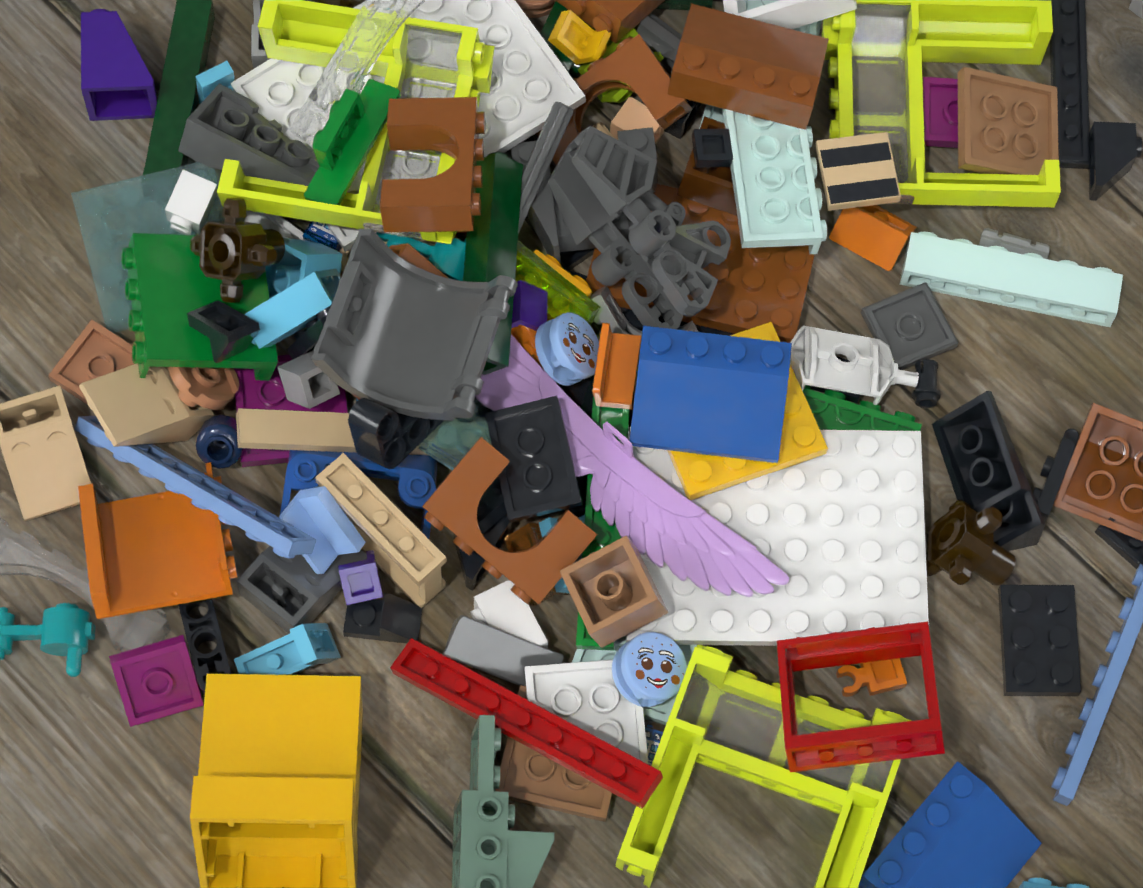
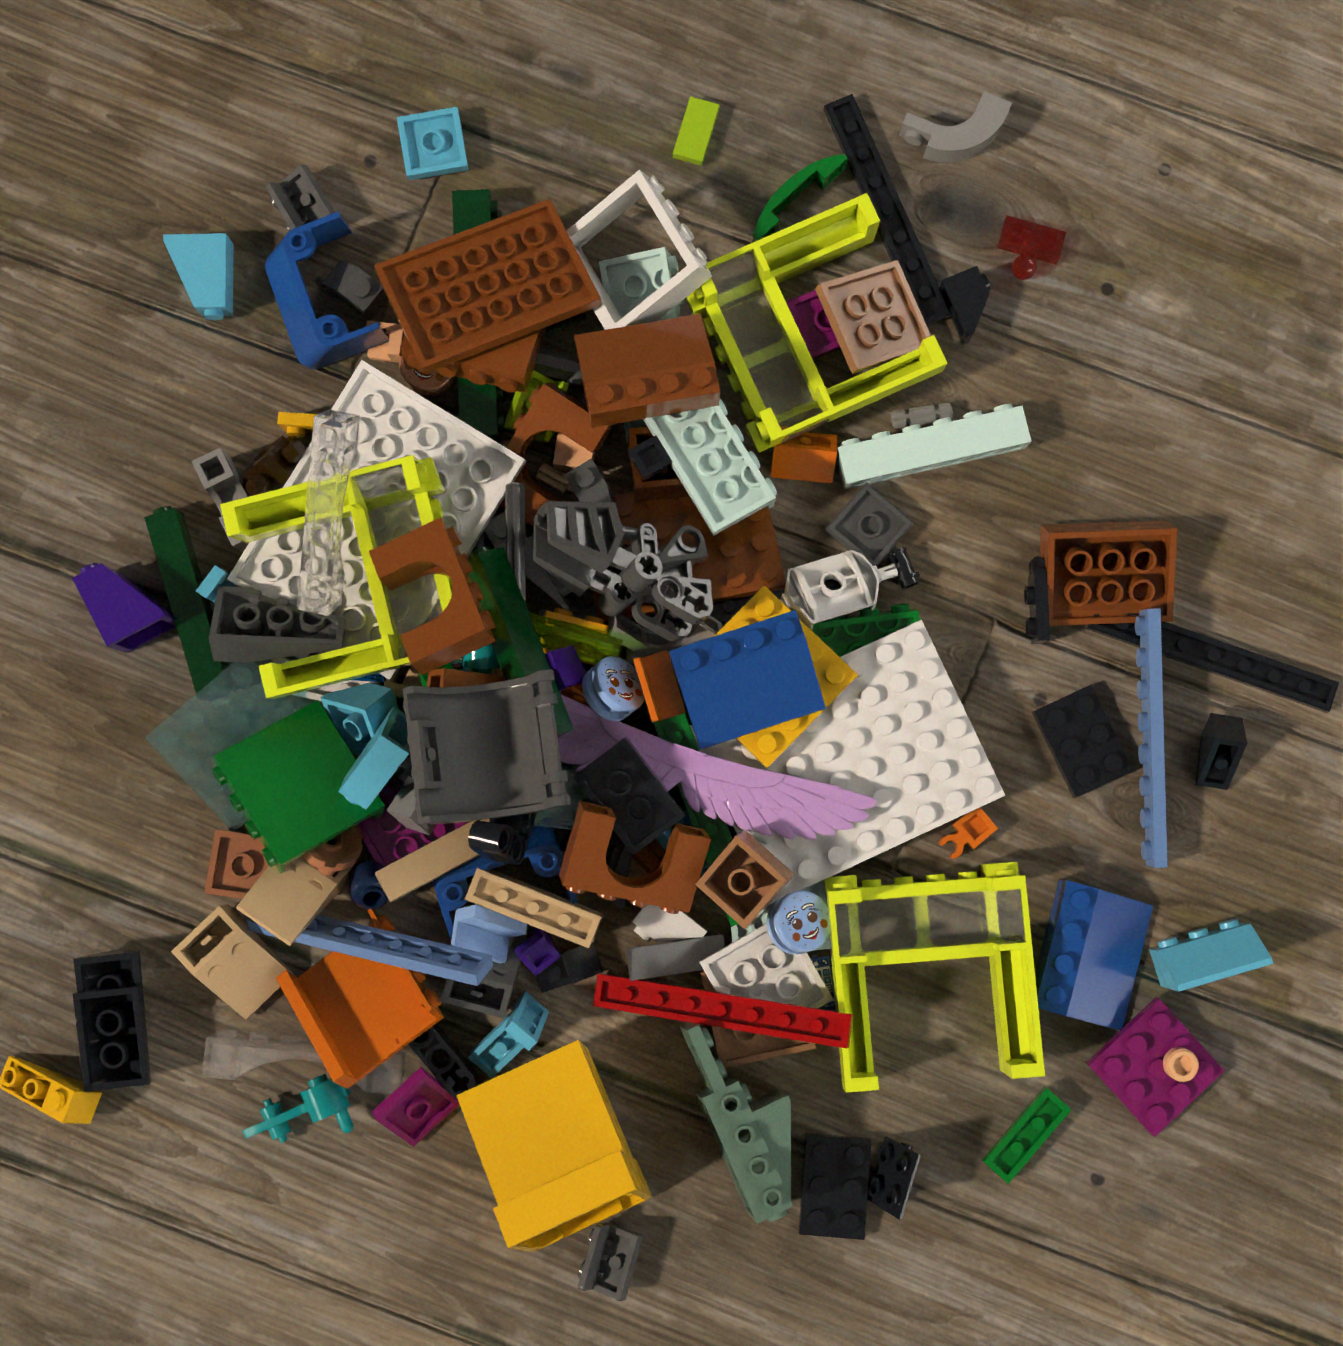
camera: 20 degrees left, 15 degrees up
white brick [165,170,218,235] -> none
black slope [187,300,260,363] -> none
dark brown piece [190,198,285,303] -> none
green bracket [304,79,401,206] -> none
yellow bracket [548,10,611,65] -> none
red window [777,621,945,772] -> none
tile [815,132,901,211] -> none
dark brown piece [926,499,1016,586] -> none
black slope [932,391,1045,551] -> none

